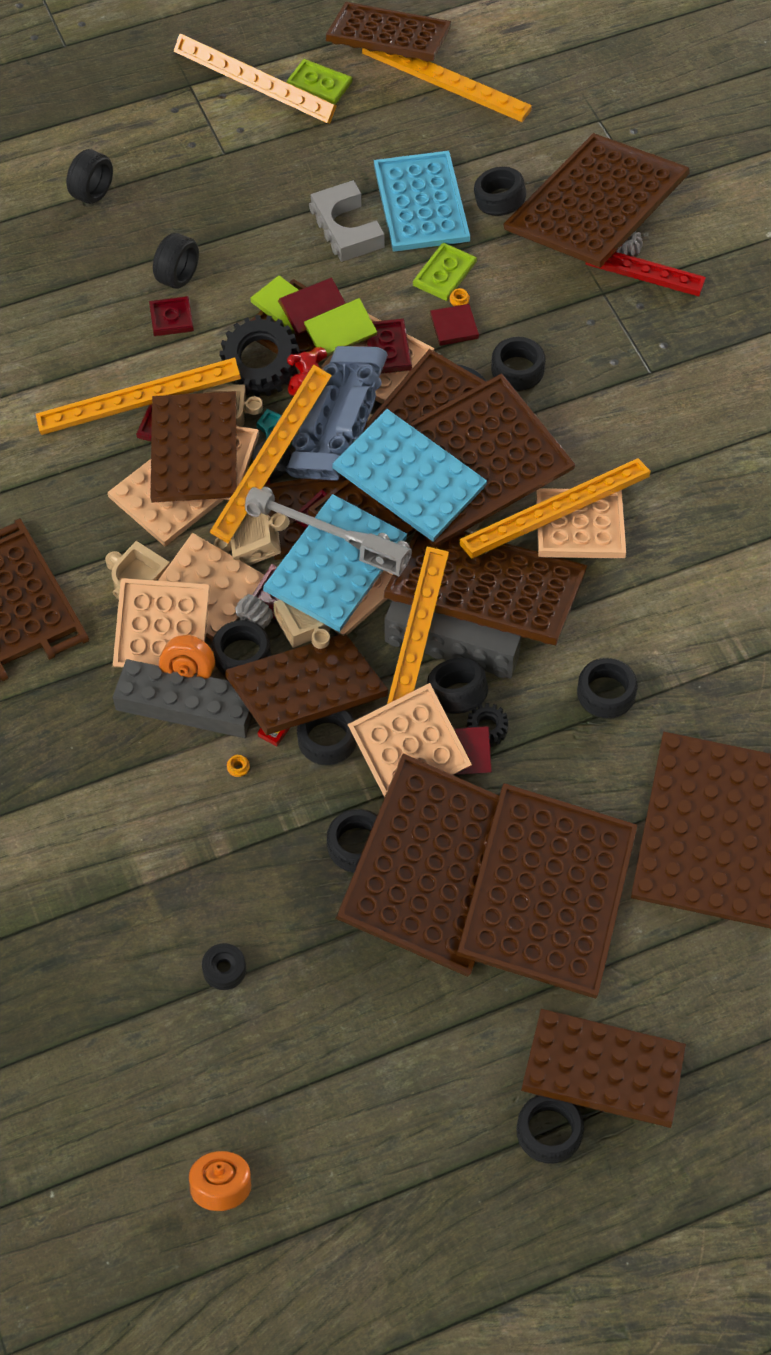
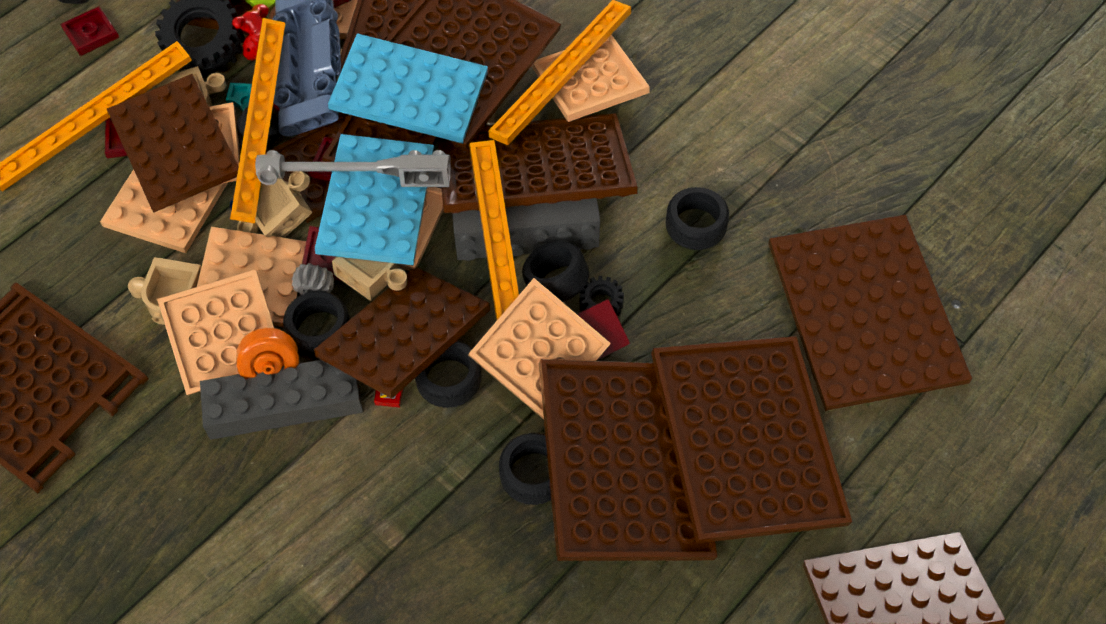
camera: 25 degrees left, 0 degrees up
light orange plate [227,755,250,777] -> none

